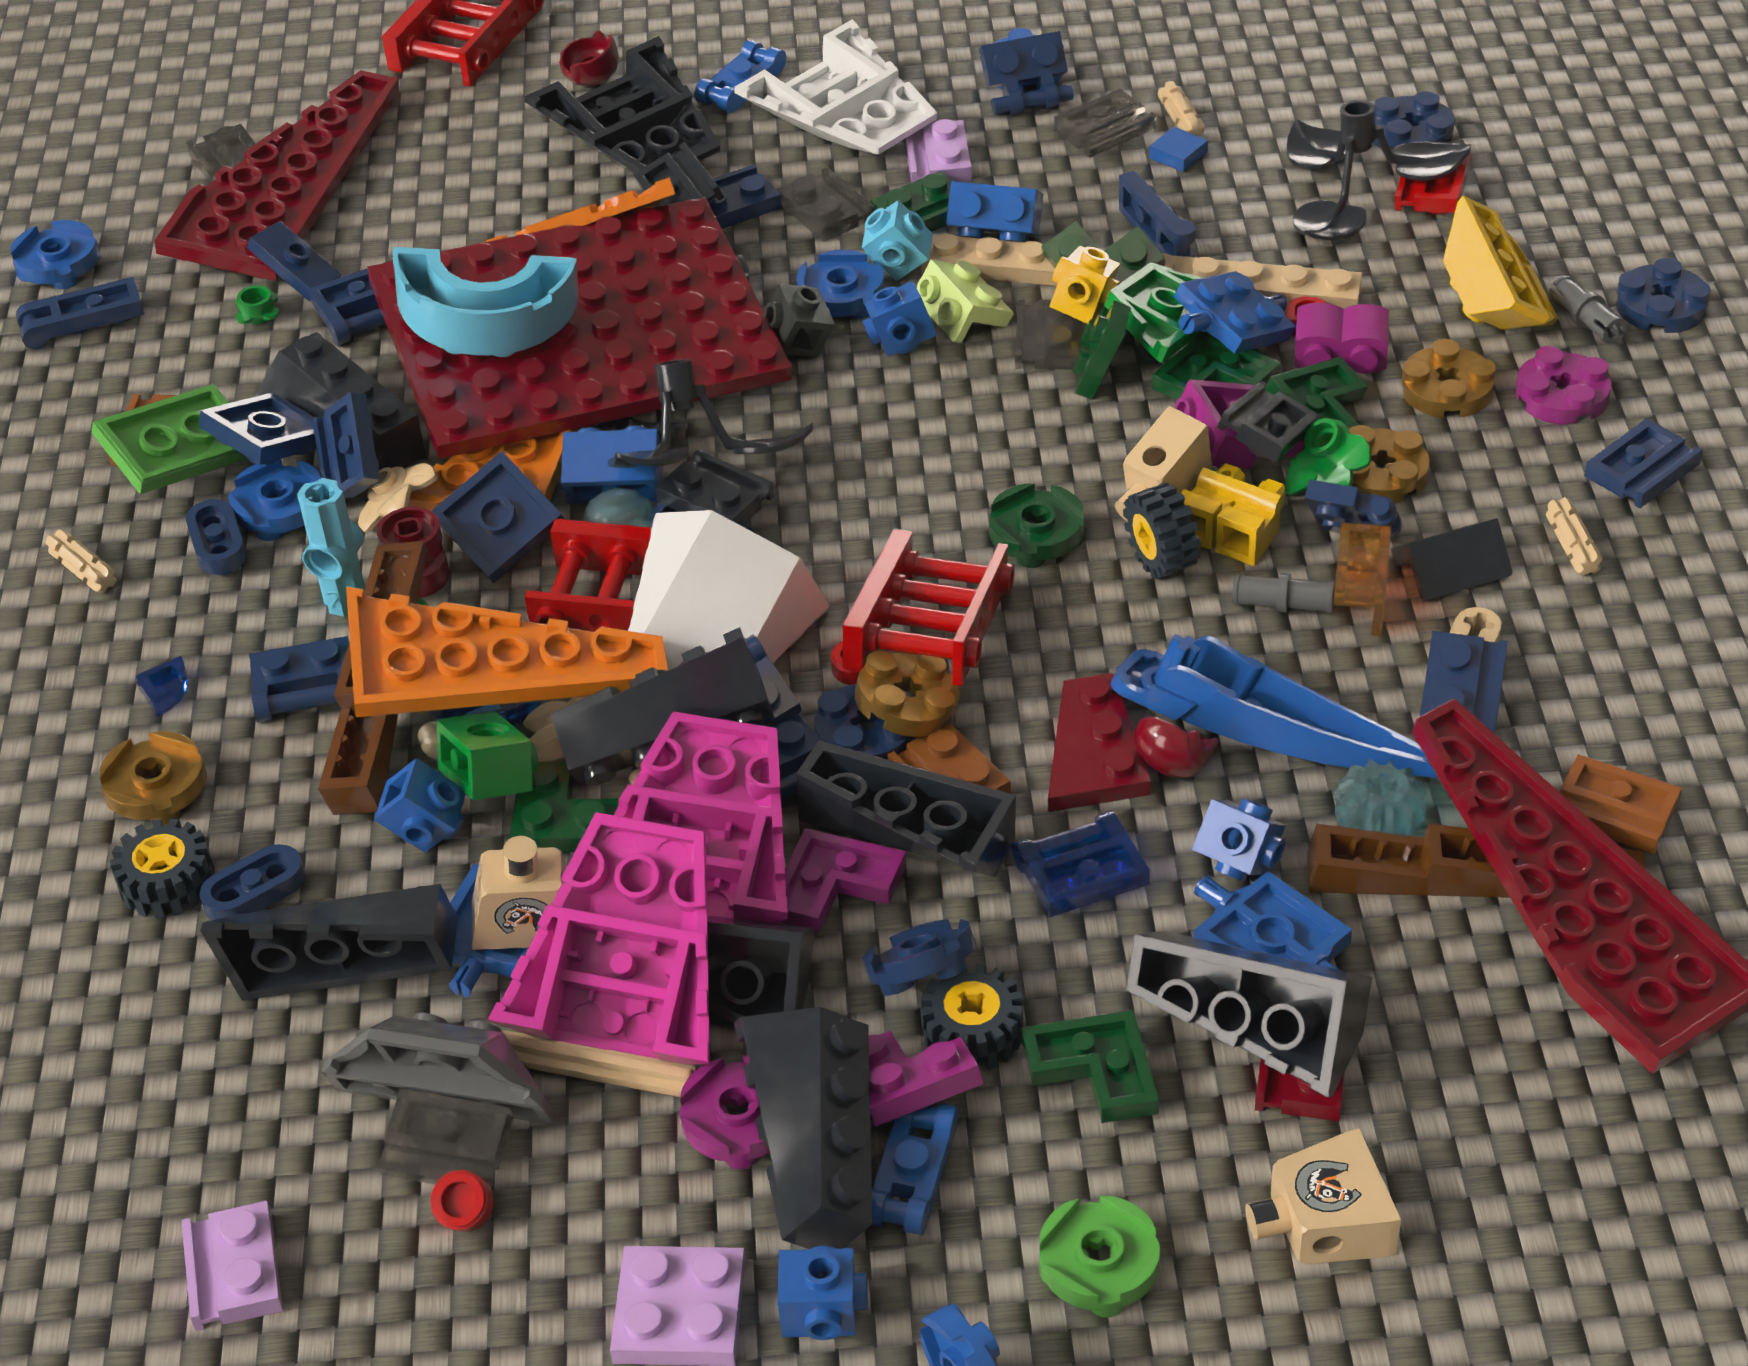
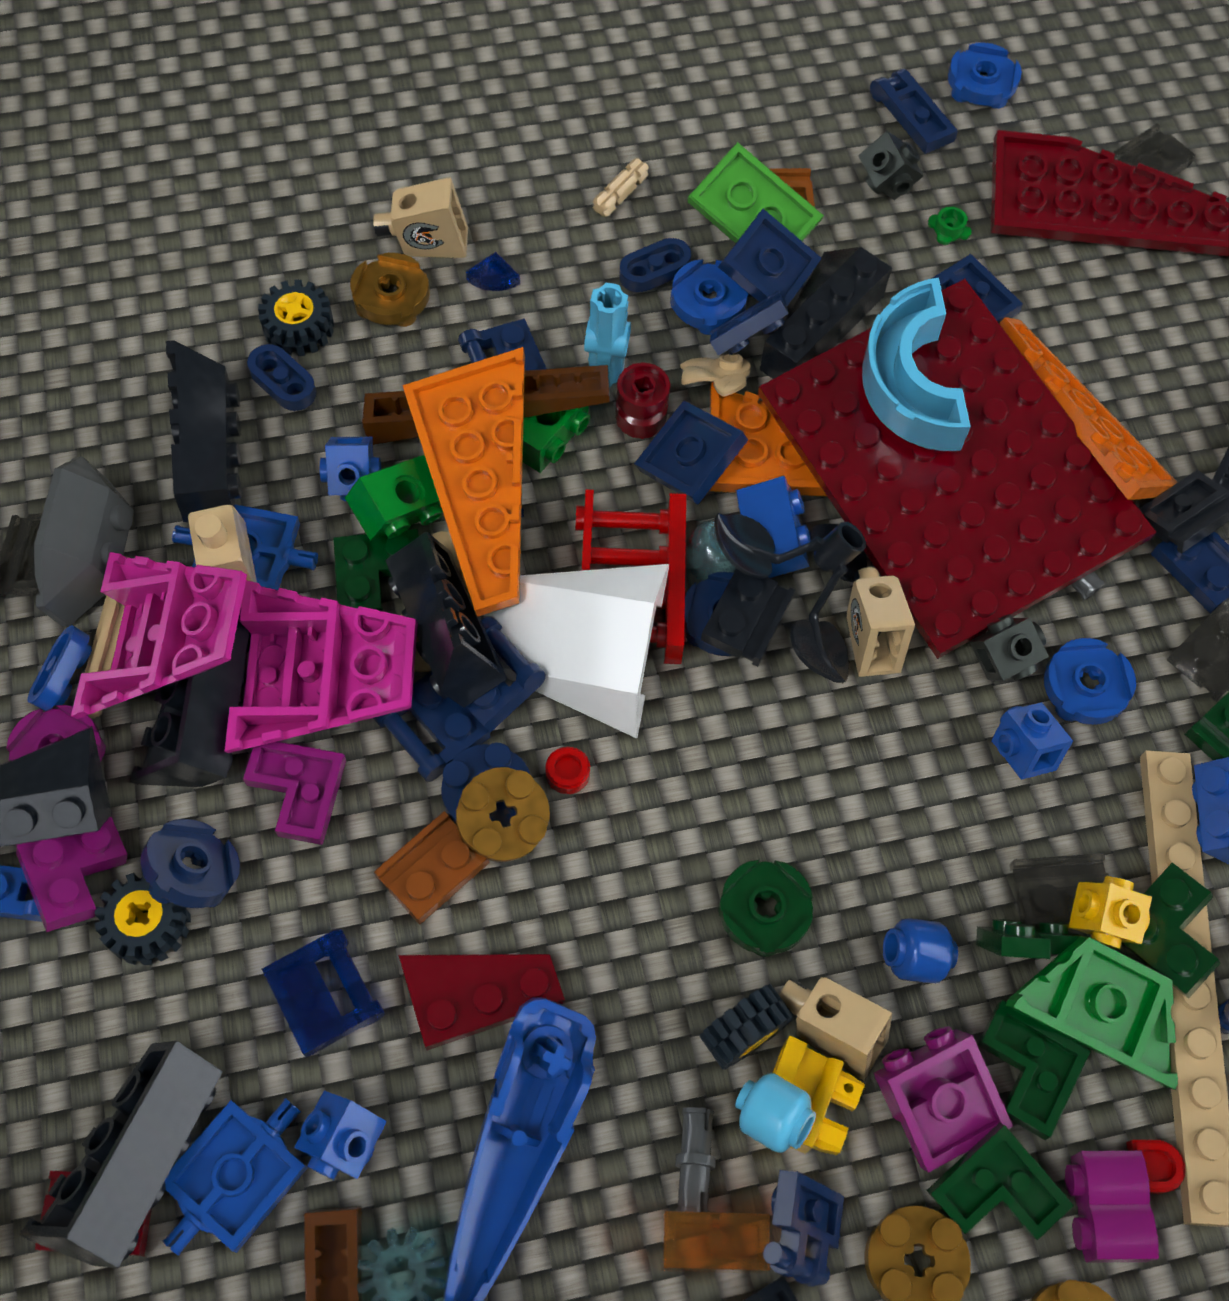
camera: 75 degrees right, 20 degrees up
dark blue plate [247,221,342,301] -> none
black wedge [797,741,1016,877] -> none
red fence [842,529,1015,686] -> none
medium azure brick [862,200,933,281] -> none
yellowish green bracket [917,259,1014,343] -> none
dark green plate [1021,1010,1159,1123] -> none
dark red hair [1134,715,1219,778] -> none
blue plate [1174,271,1296,354] -> none
black plate [1217,381,1319,463] -> none
green plate [1286,418,1371,496] -> none
none -> blue plate [27,625,92,711]
none -> tan torso [373,178,468,258]
none -> medium azure head [735,1073,816,1153]
none -> tan torso [847,567,915,677]
none -> pearl dark grey brick [858,131,924,200]
none -> blue head [883,918,958,983]

